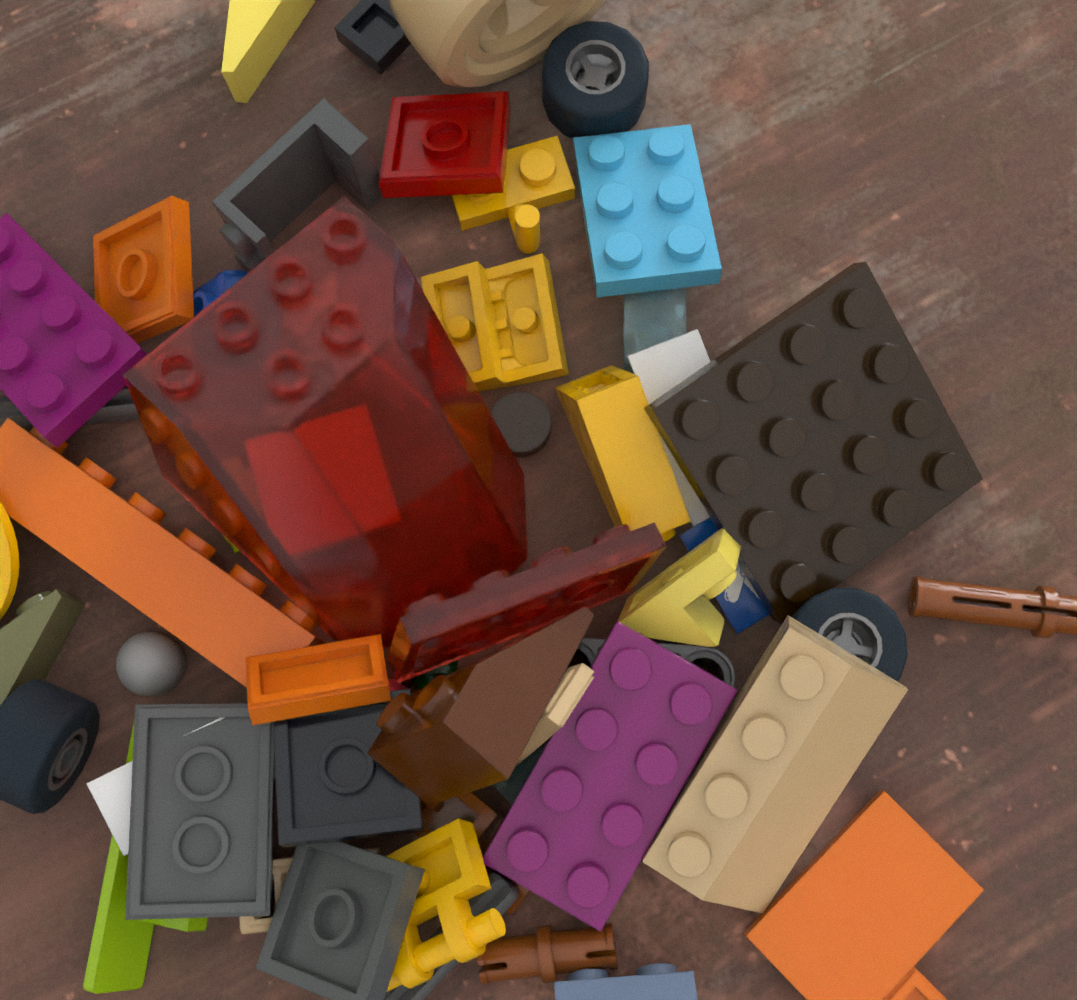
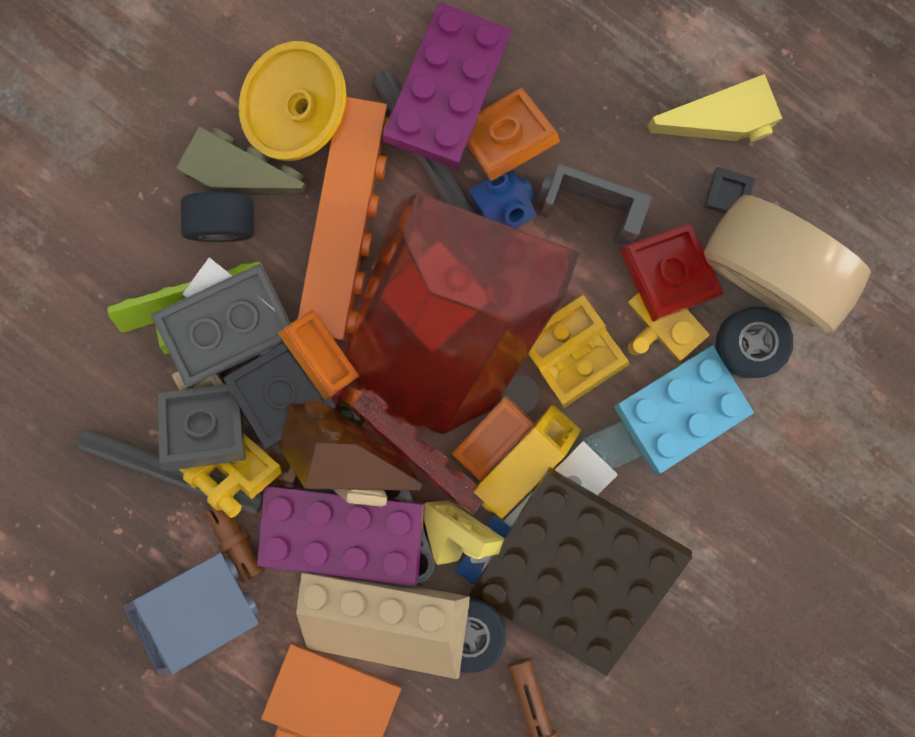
camera: 65 degrees right, 10 degrees up
light grey piece [116,631,186,697] -> none
none -> orange tile [452,396,535,481]

